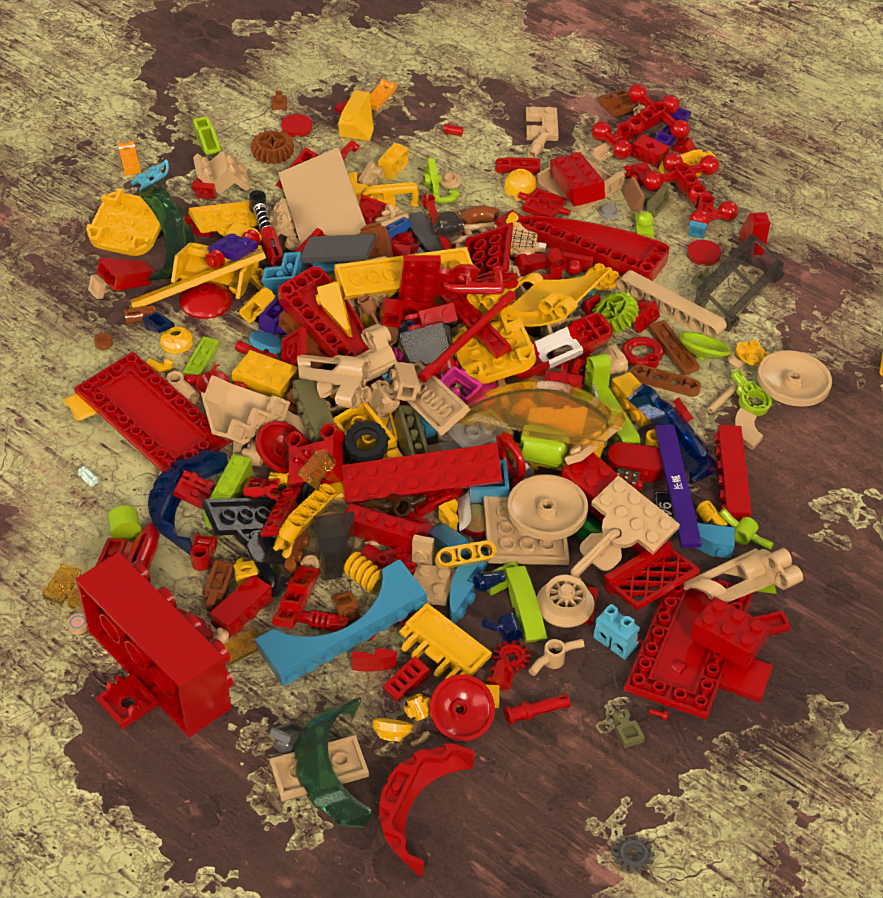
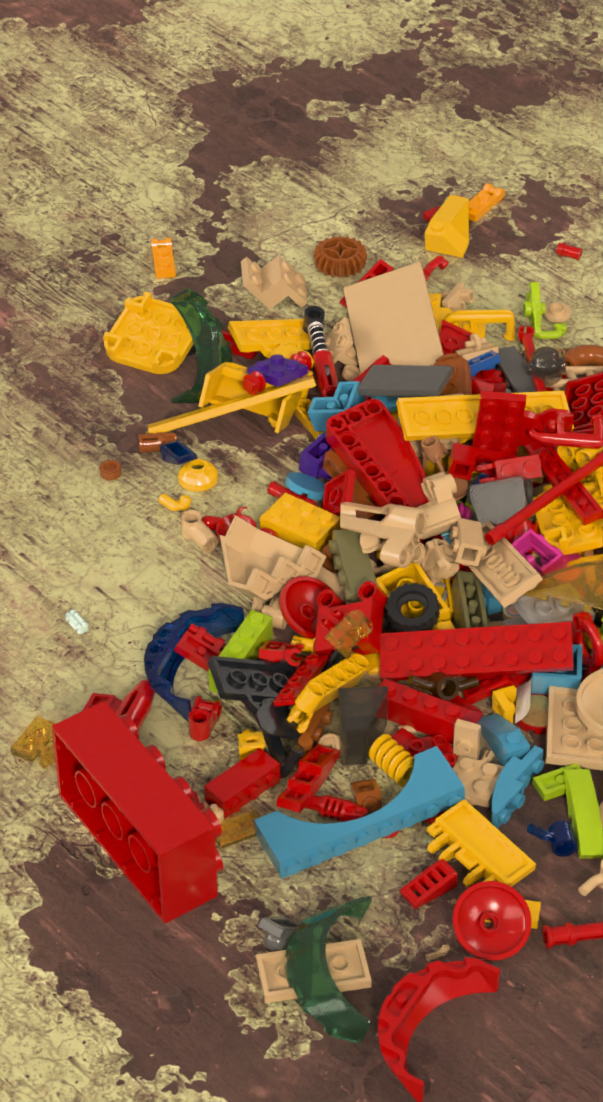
camera: 10 degrees right, 5 degrees down
yellow slope [62,393,97,421] -> none
tan tile [67,613,87,635] -> none
red tile [74,352,232,482] -> none
tan tile [88,274,109,299] -> none
red piece [96,673,159,729] -> none
red slope [97,258,154,291] -> none
lime piece [107,505,142,542] -> none
medium azure piece [131,160,169,191] -> none
red dish [179,281,232,319] -> none
lime tile [182,336,220,376] -> none
red bracket [192,176,217,199] -> none
lime slope [193,116,222,156] -> none
dark orange hinge [204,560,235,612] -> none
yellow brick [239,287,276,323] -> none
dark orange tile [271,91,287,110] -> none
red tile [281,114,313,137] -> none
yellow slope [316,281,353,338] -> none
red slope [351,648,397,672] -> none
yellow piece [372,718,413,742] -> none
yellow brick [378,143,408,181] -> none
yellow gear [404,694,430,721] -> none
yellow beam [435,541,496,569] -> none
clear blue cone [473,570,505,592] -> none
red tile [487,659,515,691] -> none
red gear [493,641,531,673] -> none

